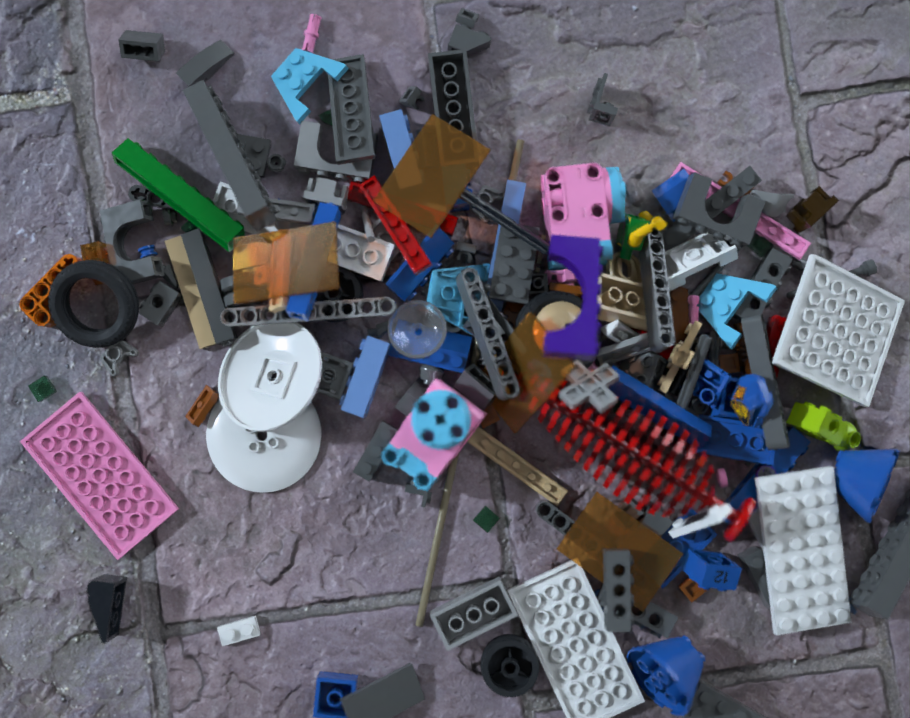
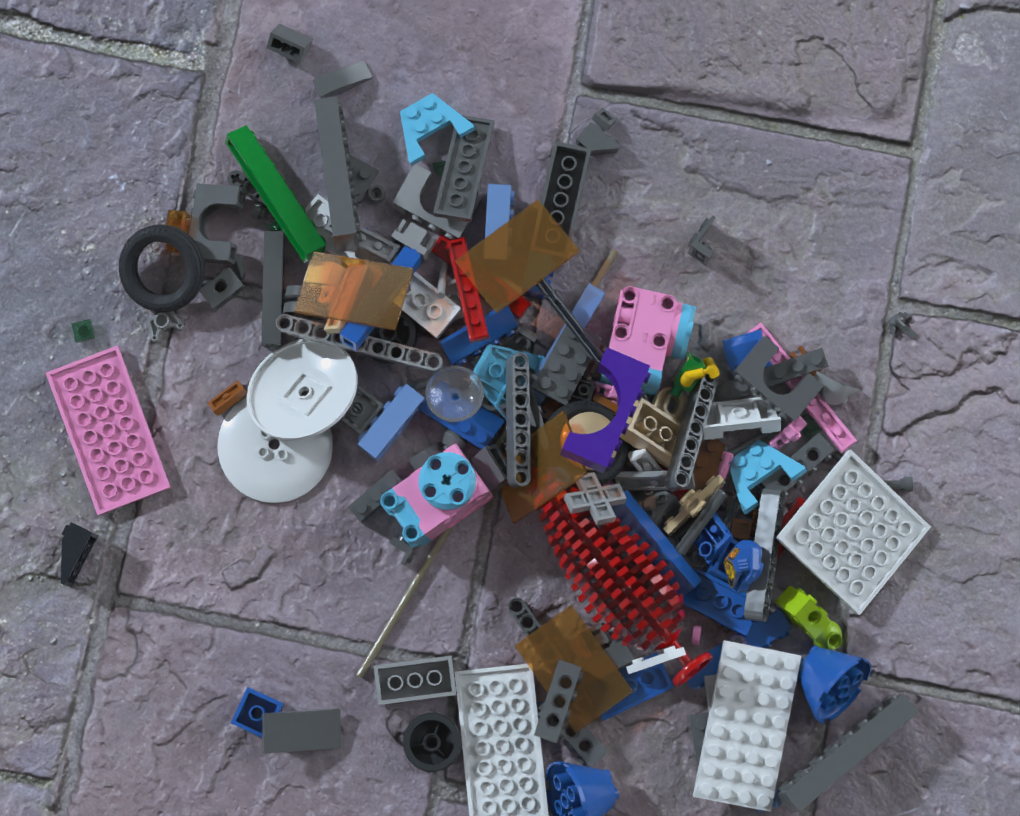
camera: 20 degrees right, 5 degrees down
orange beam [19,254,83,328] -> none
blue bush [138,245,158,258] -> none
tan tile [165,236,216,349] -> none
white plate [217,615,261,646] -> none
bright pink pin [302,14,322,53] -> none
dark grey tile [399,86,425,110] -> none
tan tile [468,426,568,507] -> none
light grey piece [470,185,504,223] -> none
clear green plate [473,505,500,533] -> none
dark orange plate [481,404,500,428] -> none
dark orange plate [678,578,707,603] -> none
blue brick [683,549,742,592] -> none
dark brown panel [786,186,839,234] -> none
none -> bright pink piece [769,415,807,450]
none -> dark grey piece [888,312,917,339]

